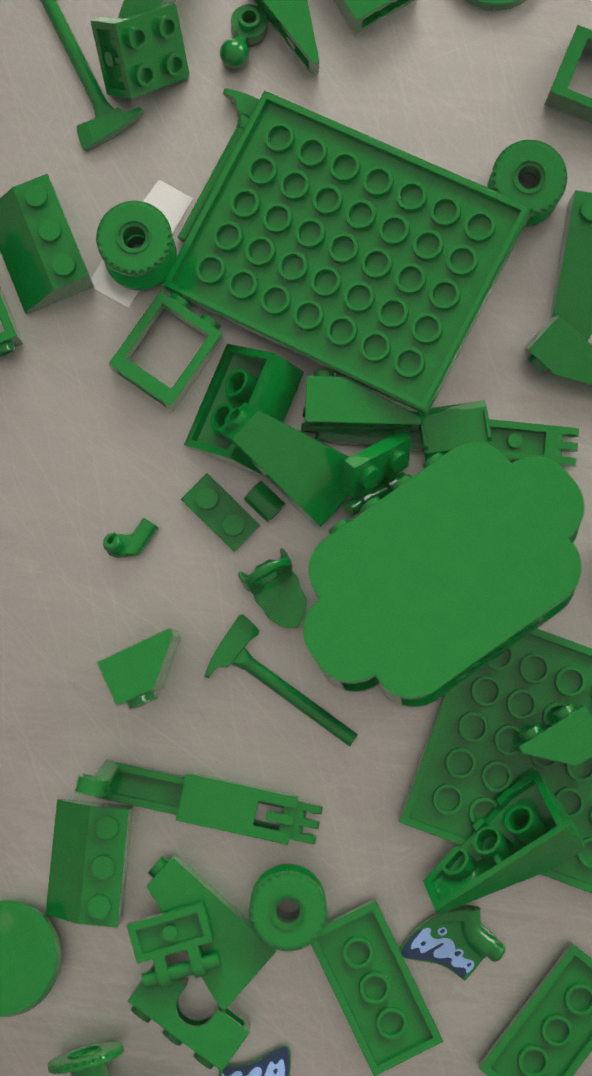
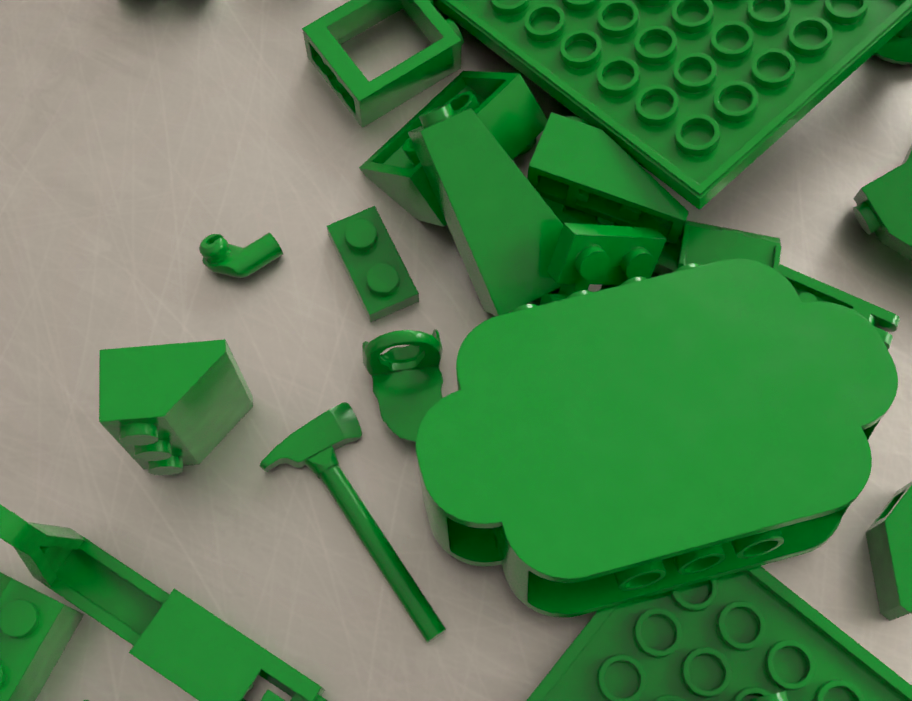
camera: 20 degrees right, 15 degrees down
green hinge [244,480,286,522] -> none

